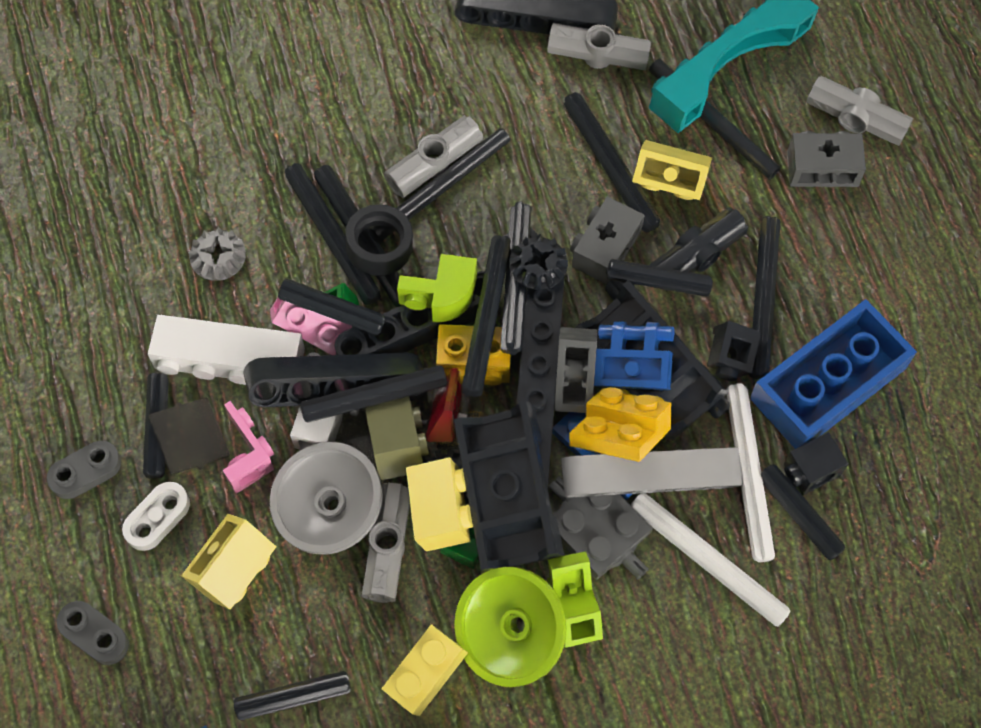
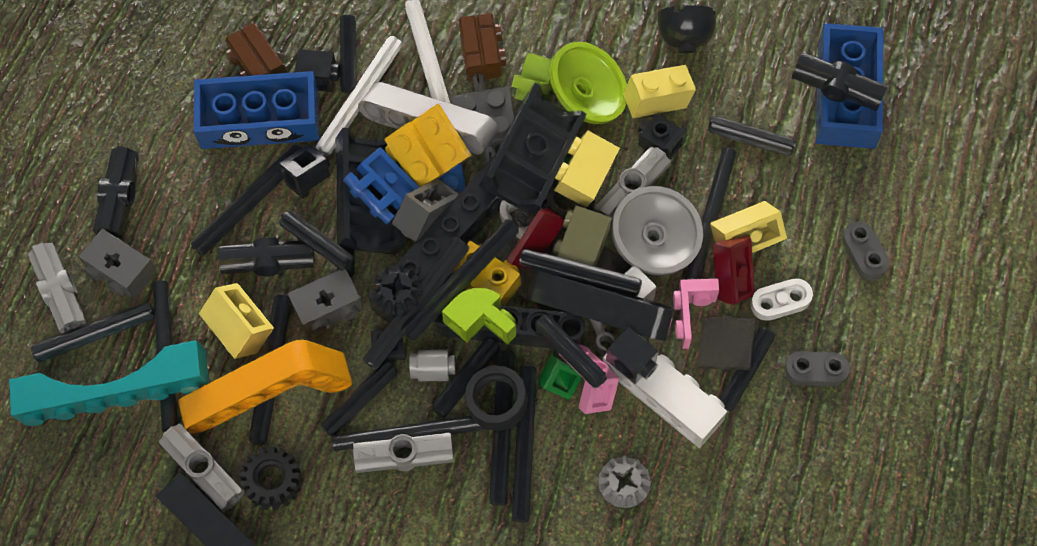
camera: 145 degrees left, 0 degrees up
none -> black axle [31,302,154,362]
none -> black piece [93,146,139,238]
none -> light orange beam [178,340,352,434]
none -> reddish brown brick [225,22,287,76]
none -> black tyre [240,446,303,510]
none -> black axle [321,361,397,437]
none -> light grey brick [409,349,456,382]
none -> black axle [432,337,499,418]
none -> reddish brown brick [459,13,506,82]
none -> black brick [606,327,658,385]
none -> black brick [638,113,687,160]
none -> black piece [684,148,737,280]
none -> dark red slope [713,237,755,305]

